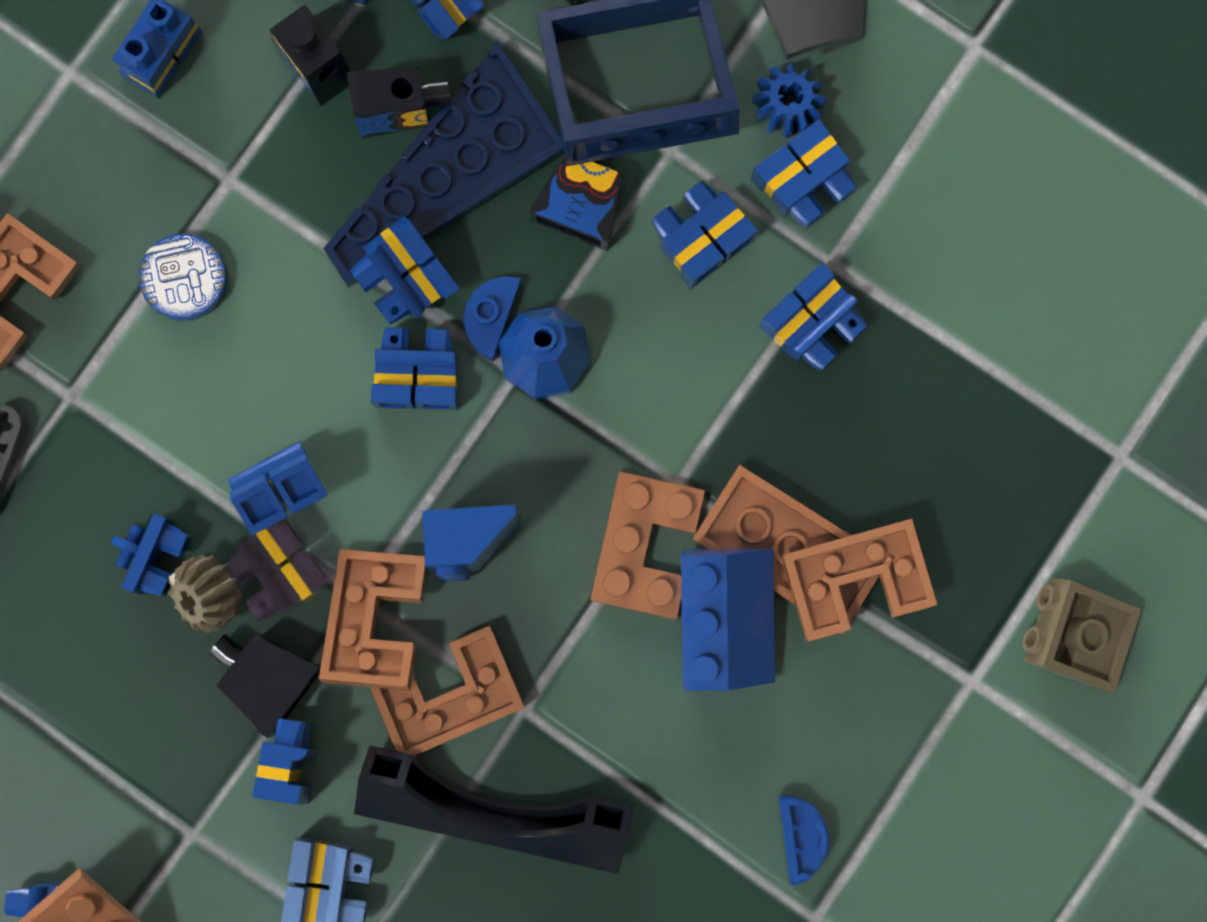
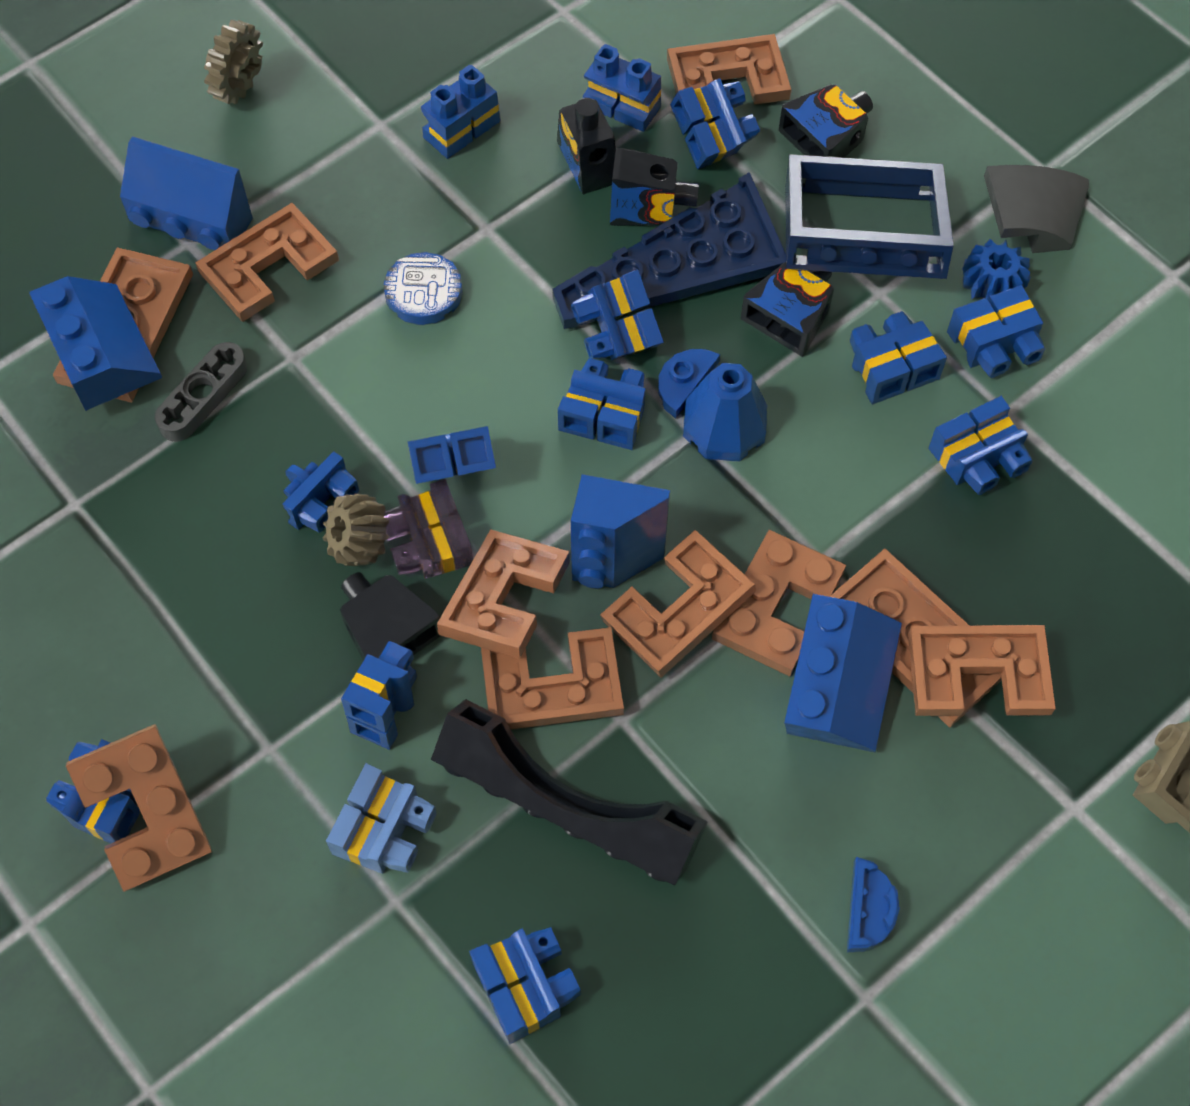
camera: 20 degrees right, 20 degrees down
none -> nougat plate [600,530,756,678]

